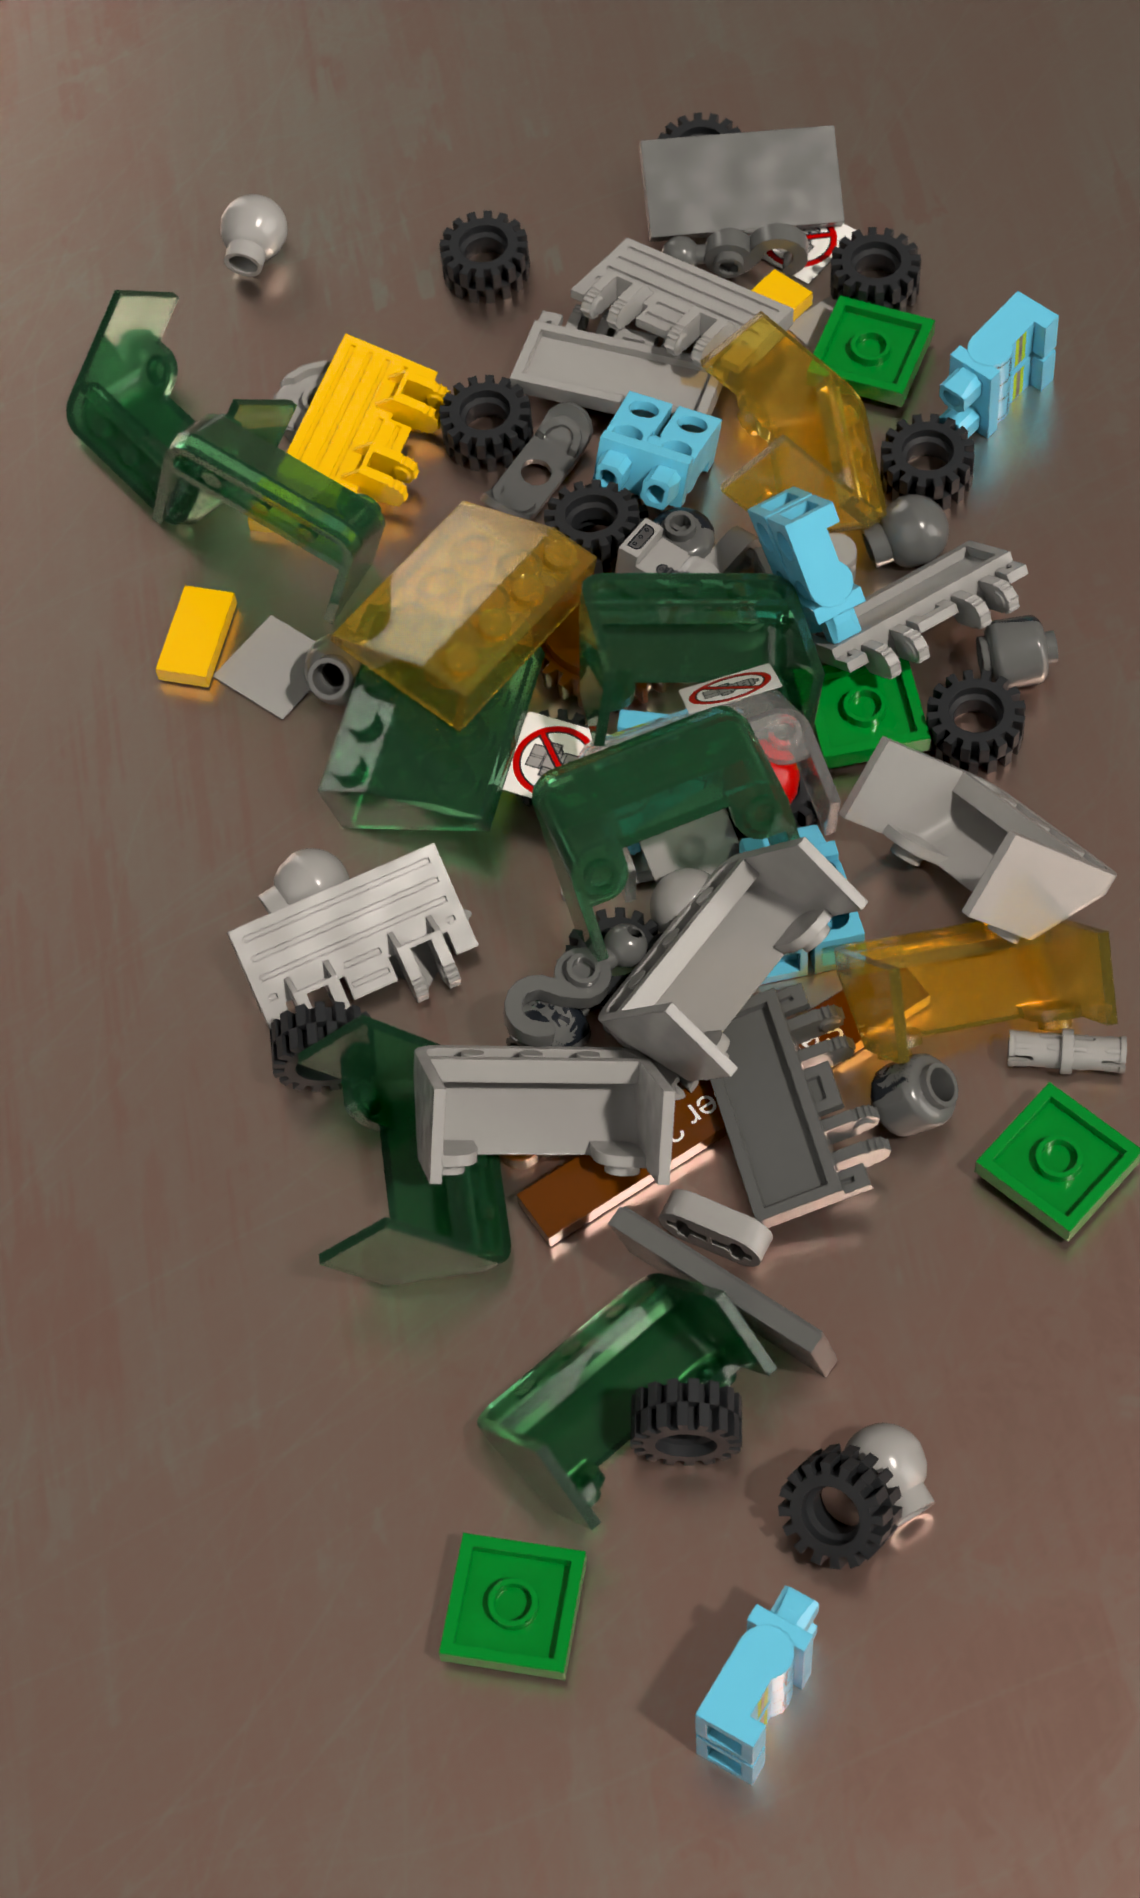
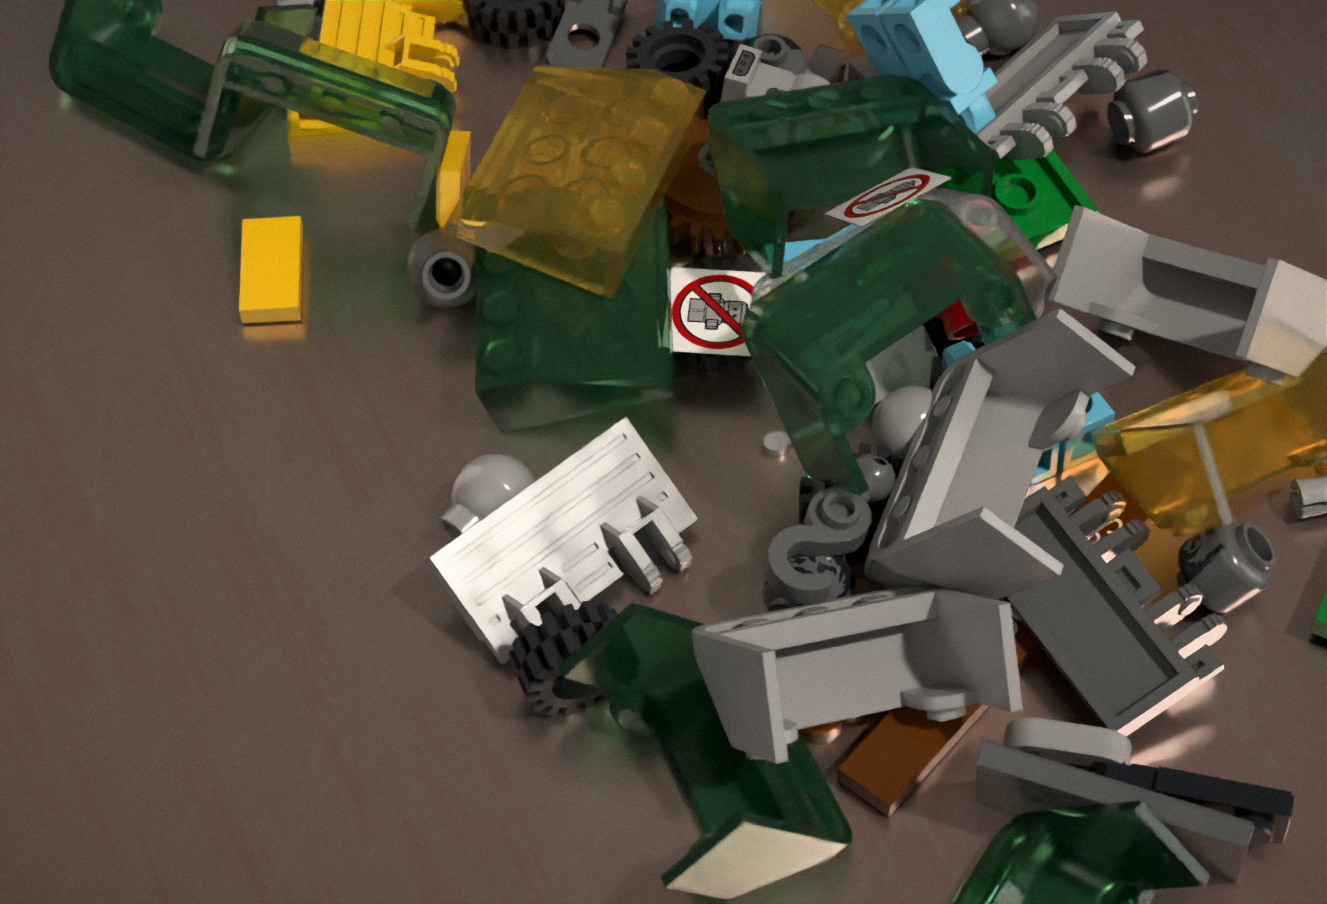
camera: 20 degrees left, 5 degrees down
light grey sticker [213,615,316,719] -> none
black tyre [926,669,1026,775] -> none
none -> yellow tile [436,131,471,228]
none -> black hinge [1101,761,1295,845]

